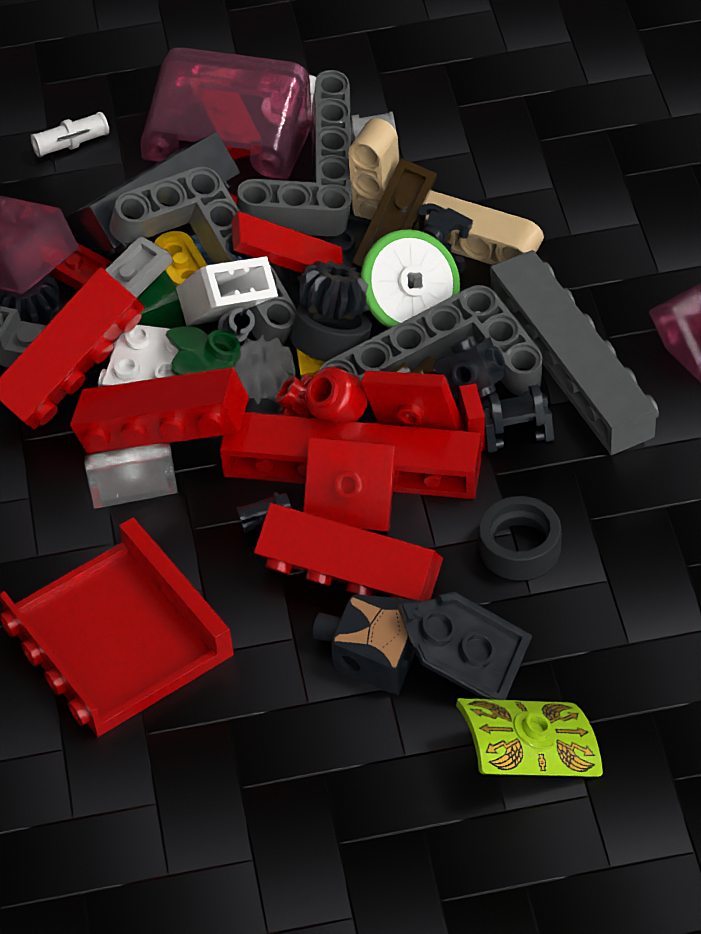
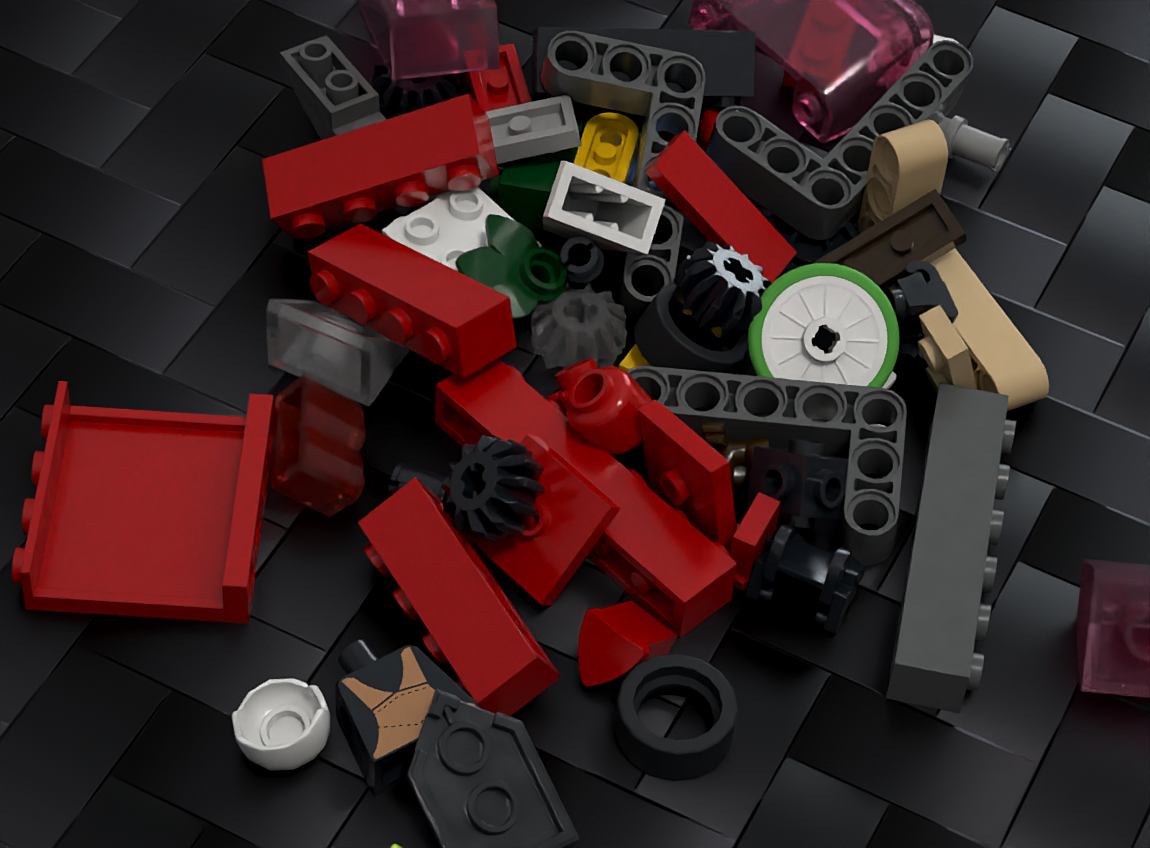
camera: 30 degrees right, 0 degrees up
none -> white hair [232,678,331,771]
none -> clear red brick [269,374,366,517]
none -> black gear [441,435,546,543]
none -> red tile [578,600,678,686]
none -> tan plate [918,305,977,394]

